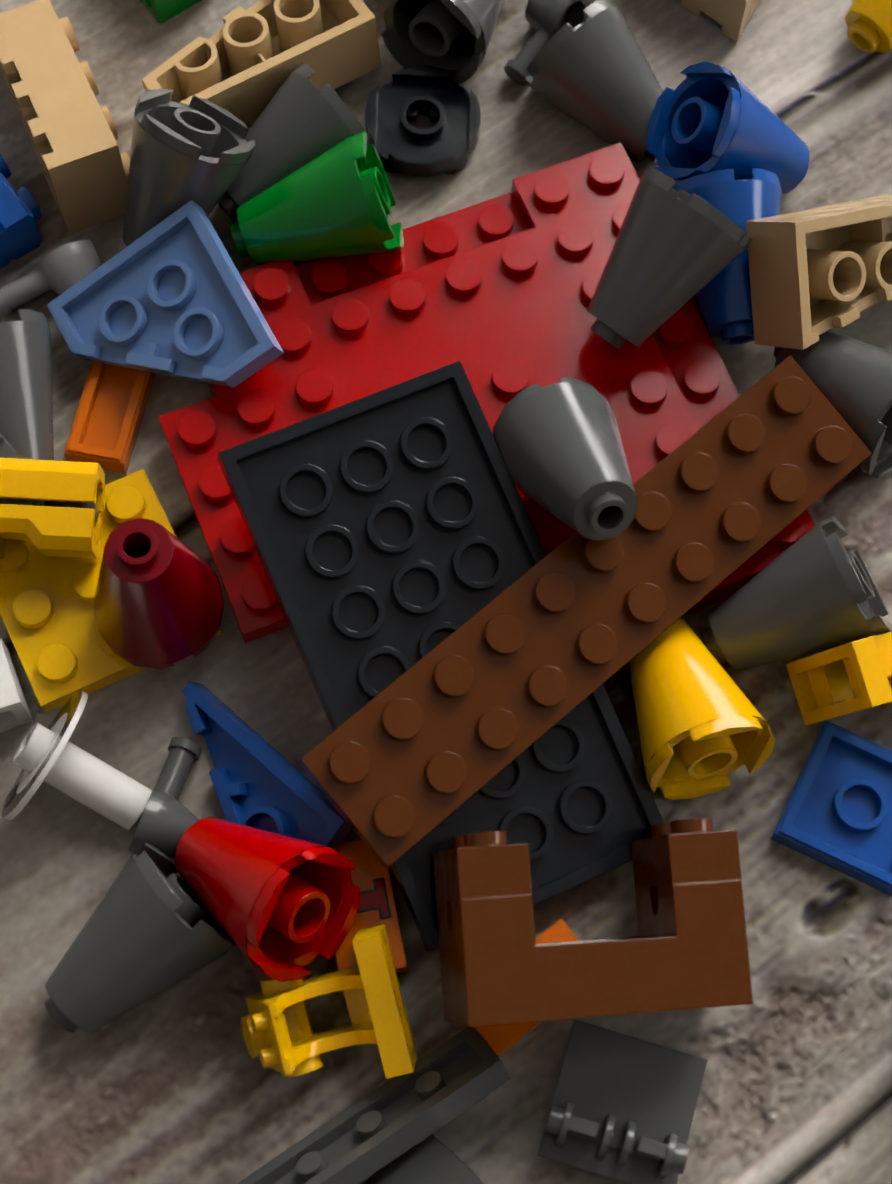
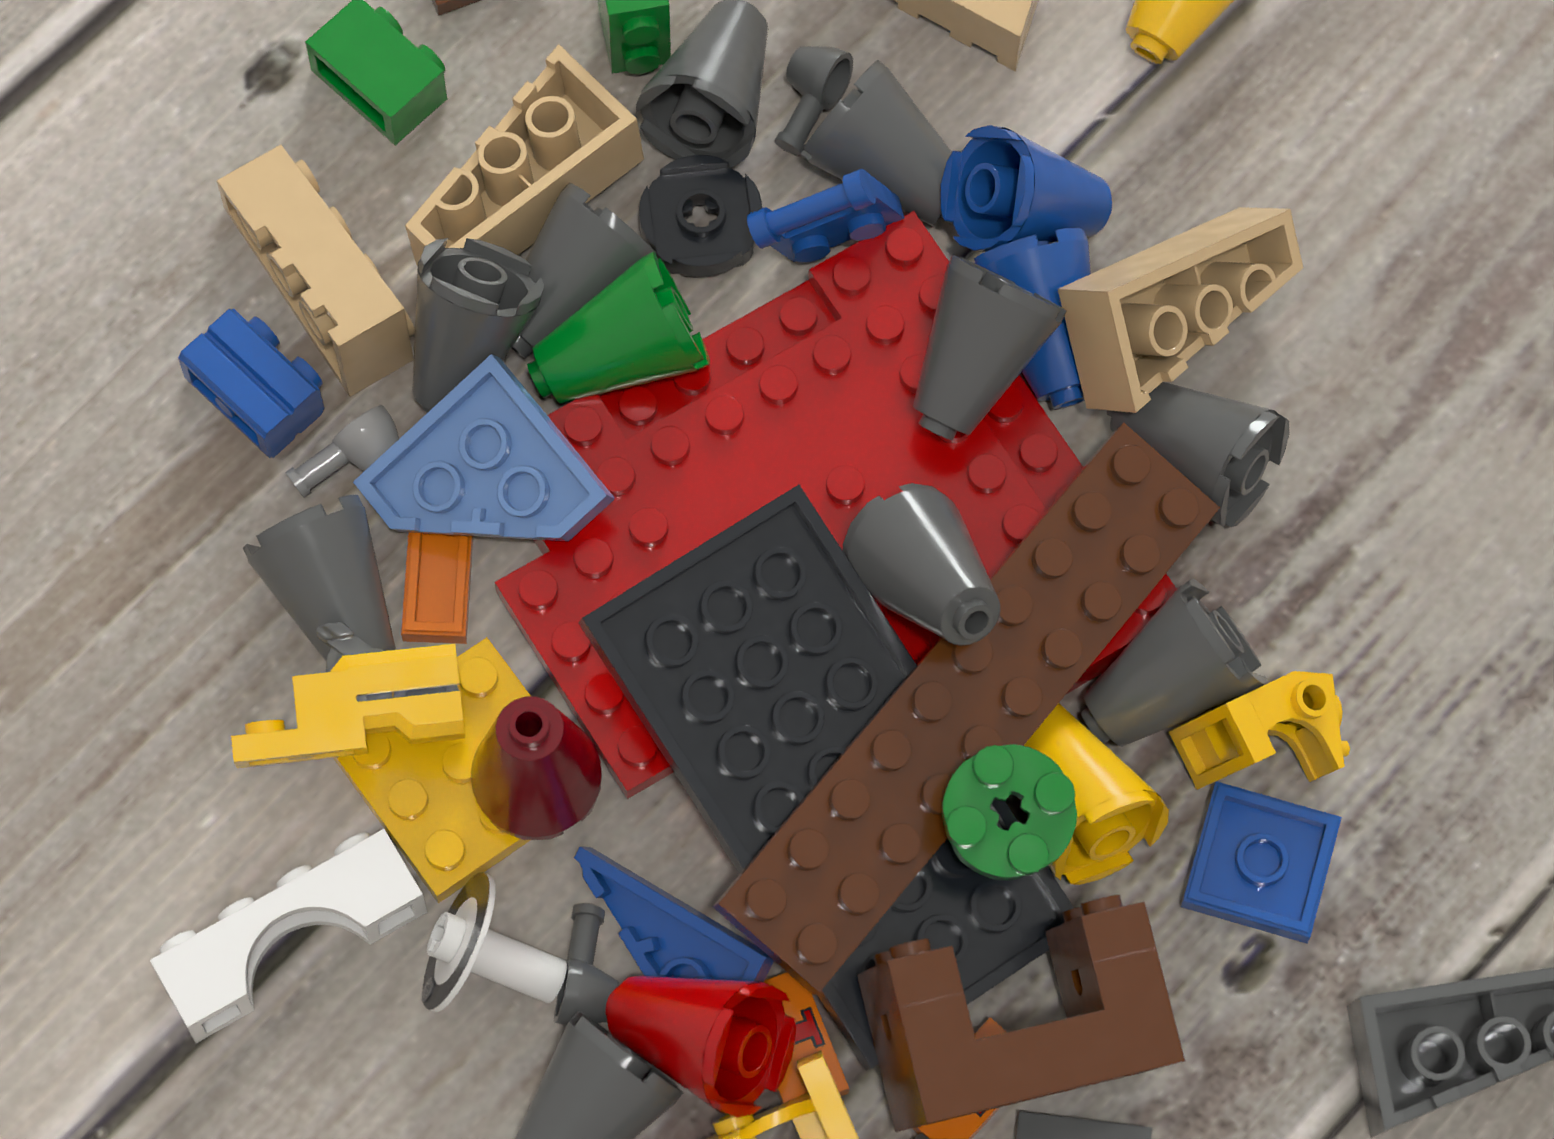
camera: 10 degrees left, 0 degrees up
none -> blue plate [747,169,904,262]
none -> green plate [941,744,1077,881]

